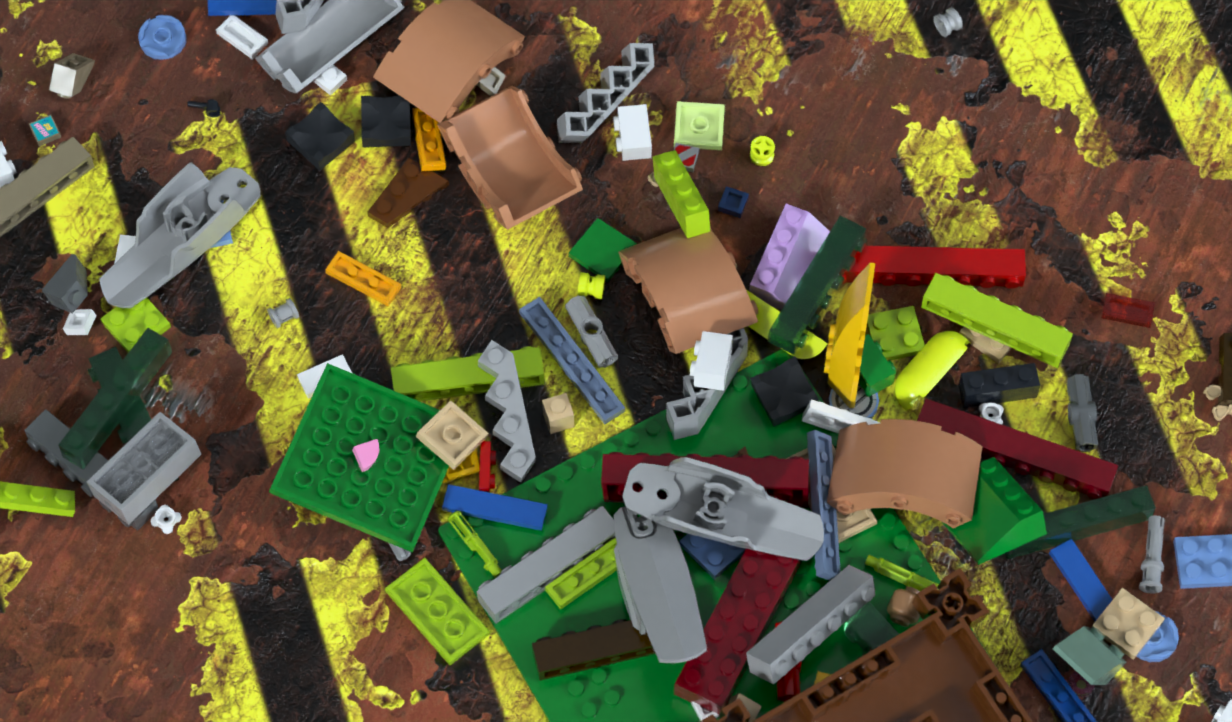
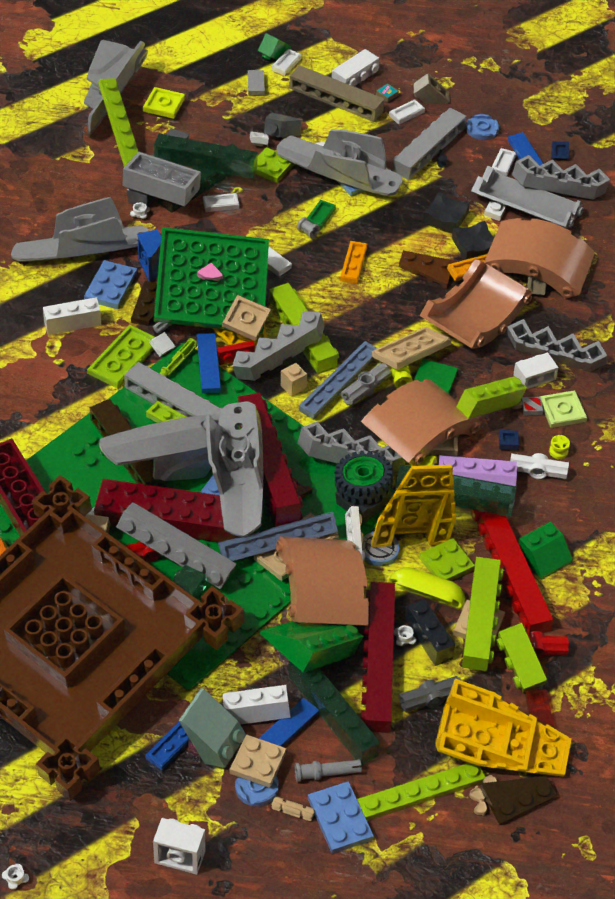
camera: 70 degrees right, 15 degrees down
white brick [690,331,733,391] -> none
green brick [858,334,896,397] -> none
lime piece [865,555,939,591] -> none
none -> light grey piece [11,197,148,261]
none -> white brick [43,297,101,335]
none -> medium blue plate [84,260,137,309]
none -> dark brown wing [131,281,157,326]
none -> blue slope [137,229,161,282]
none -> white tile [149,332,175,357]
none -> white tile [203,193,239,212]
none -> white brick [223,685,291,724]
none -> tan axle [272,797,315,821]
none -> green tile [307,199,336,230]
none -> black wheel [335,451,393,504]
none -> lime plate [357,763,485,821]
none -> tan tile [372,327,451,369]
none -> white tile [389,100,425,125]
none -> light grey brick [392,108,466,180]
none -> yellow wedge [435,679,572,777]
none -> lime brick [496,623,547,693]
none -> white piece [510,453,569,479]
none -> green slope [518,521,573,580]
none -> red piece [528,631,569,659]

